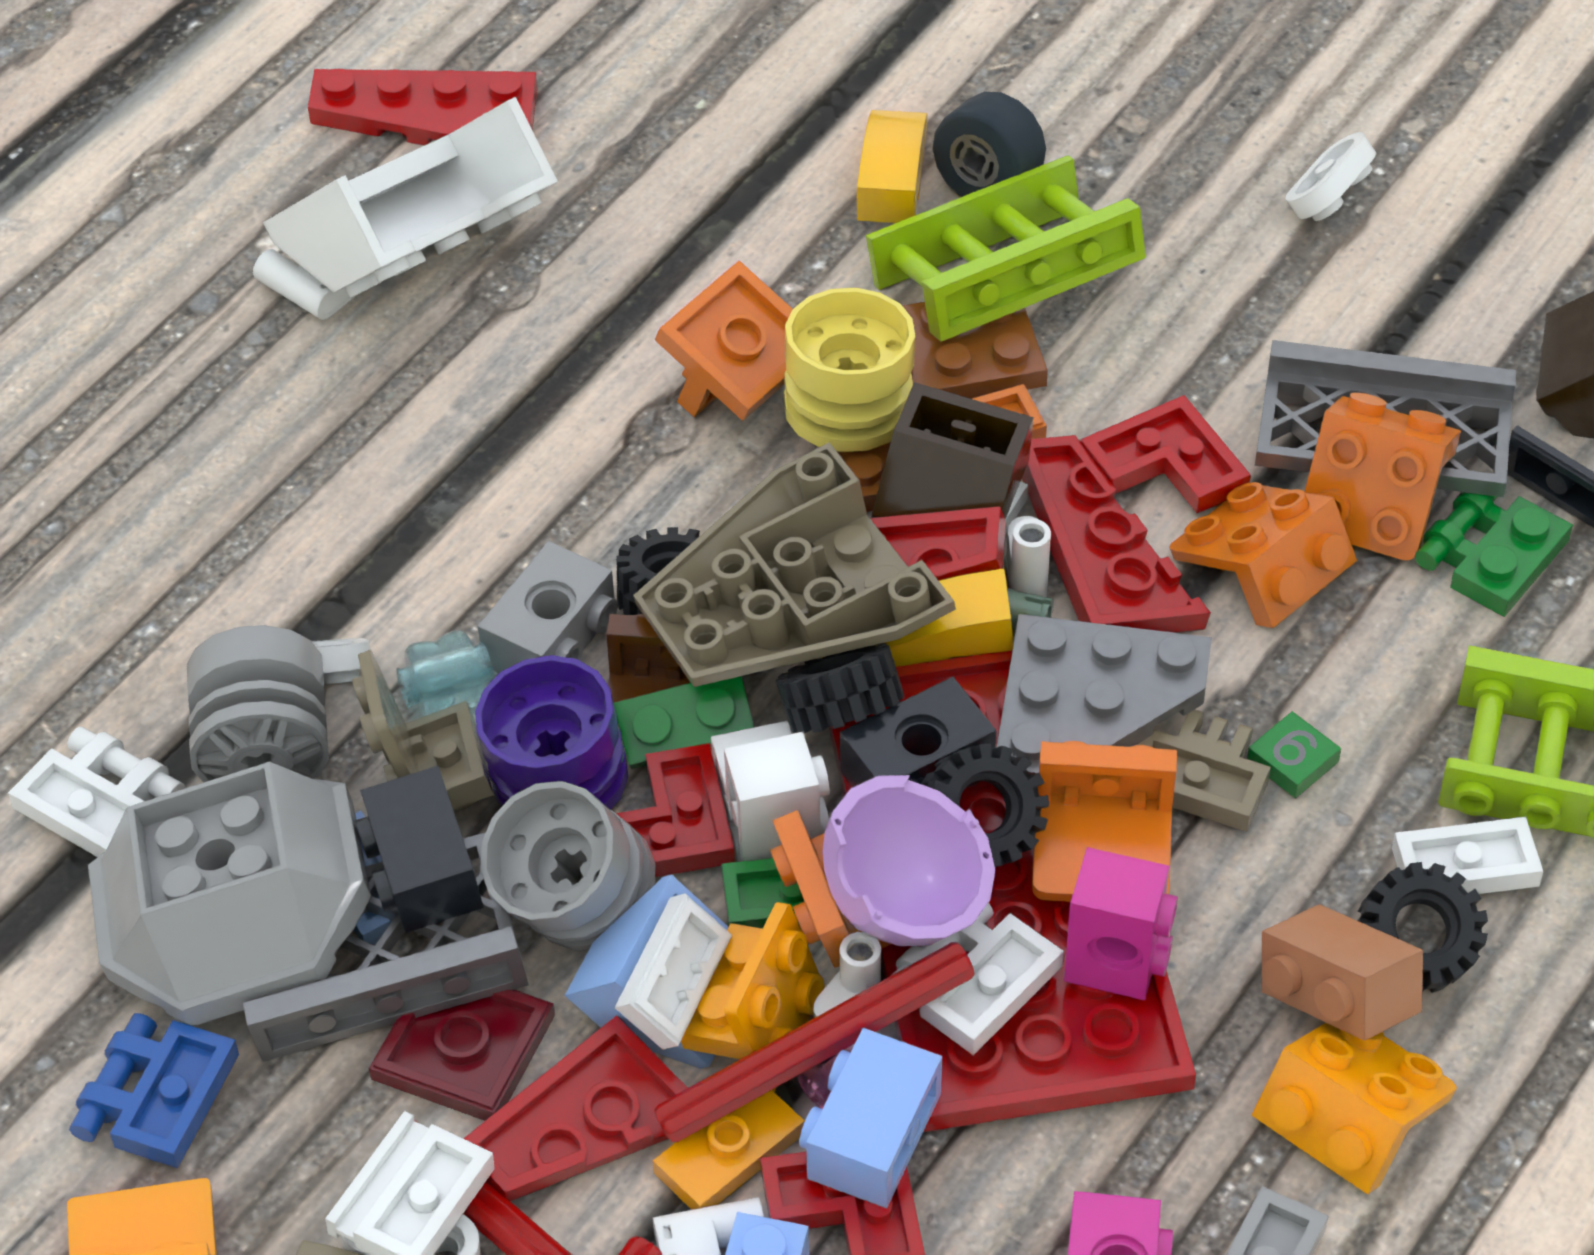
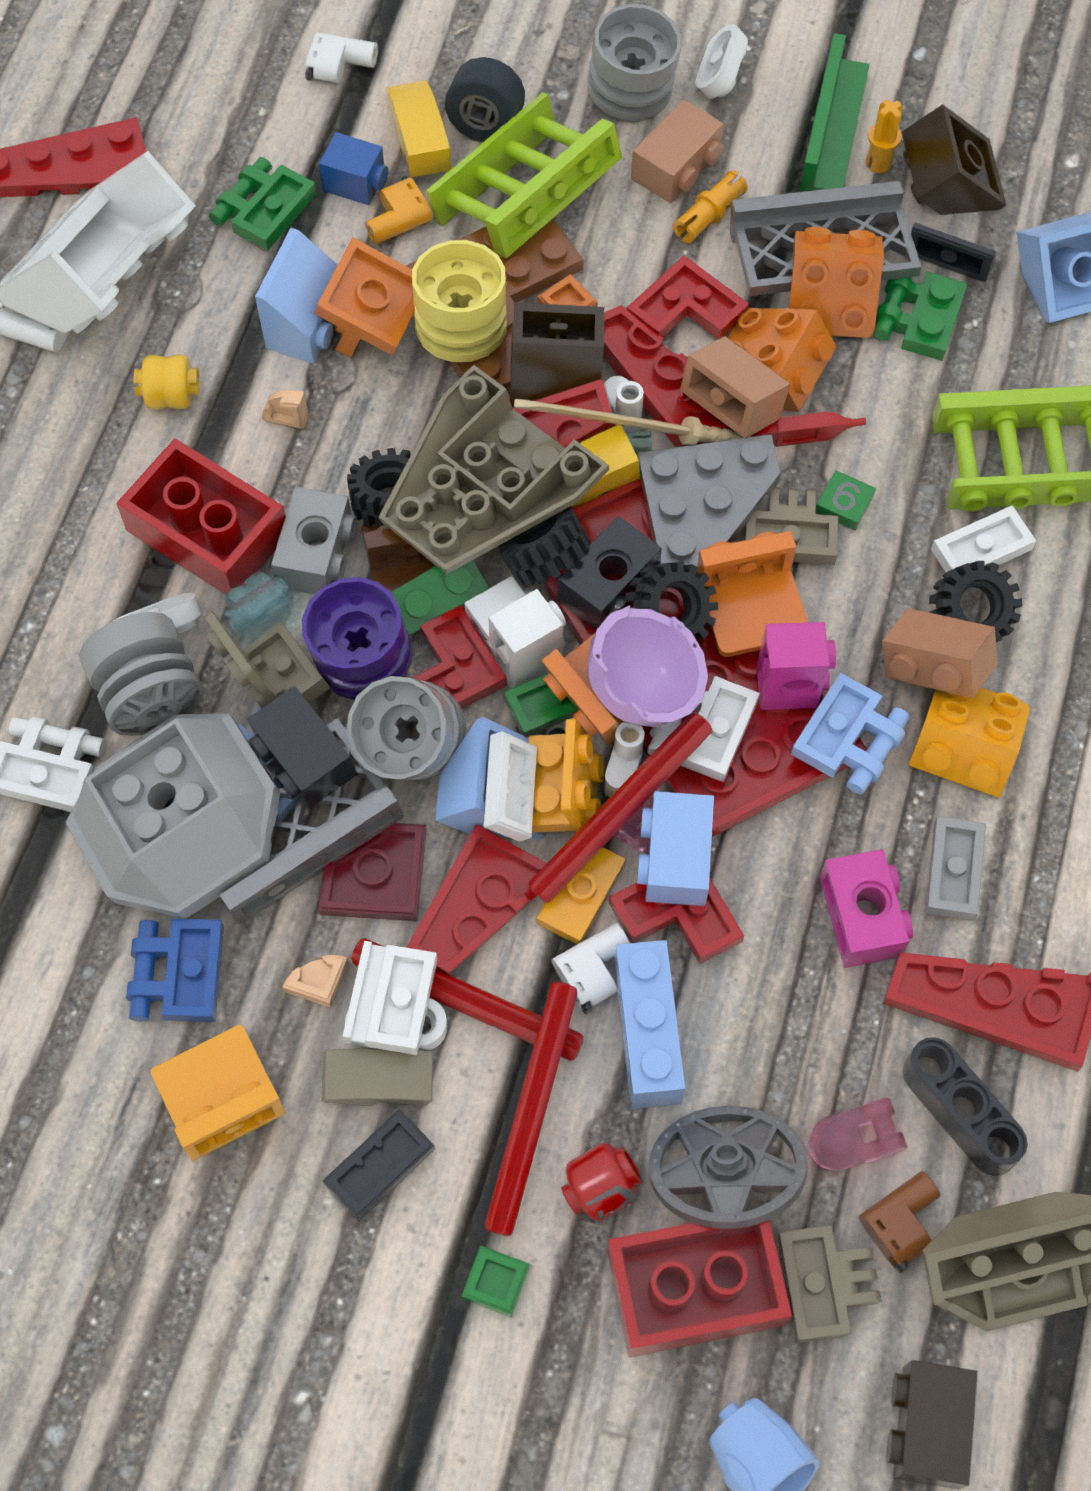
camera: 20 degrees left, 15 degrees up
none -> red brick [116,438,286,600]
none -> yellow piece [134,354,201,410]
none -> green plate [209,157,317,251]
none -> light blue slope [255,228,337,364]
none -> light nougat tile [262,390,309,429]
none -> light nougat tile [283,955,349,1008]
none -> white piece [305,32,378,83]
none -> blue brick [319,132,388,205]
none -> light orange piece [365,176,433,245]
none -> tan sword [514,399,751,446]
none -> light grey wheel [588,4,681,121]
none -> nougat brick [631,99,724,204]
none -> light orange pin [672,170,748,244]
none -> nougat brick [680,336,790,438]
none -> red piece [751,412,866,447]
none -> light blue plate [791,672,910,794]
none -> green fence [800,33,870,192]
none -> light orange axle [865,99,903,173]

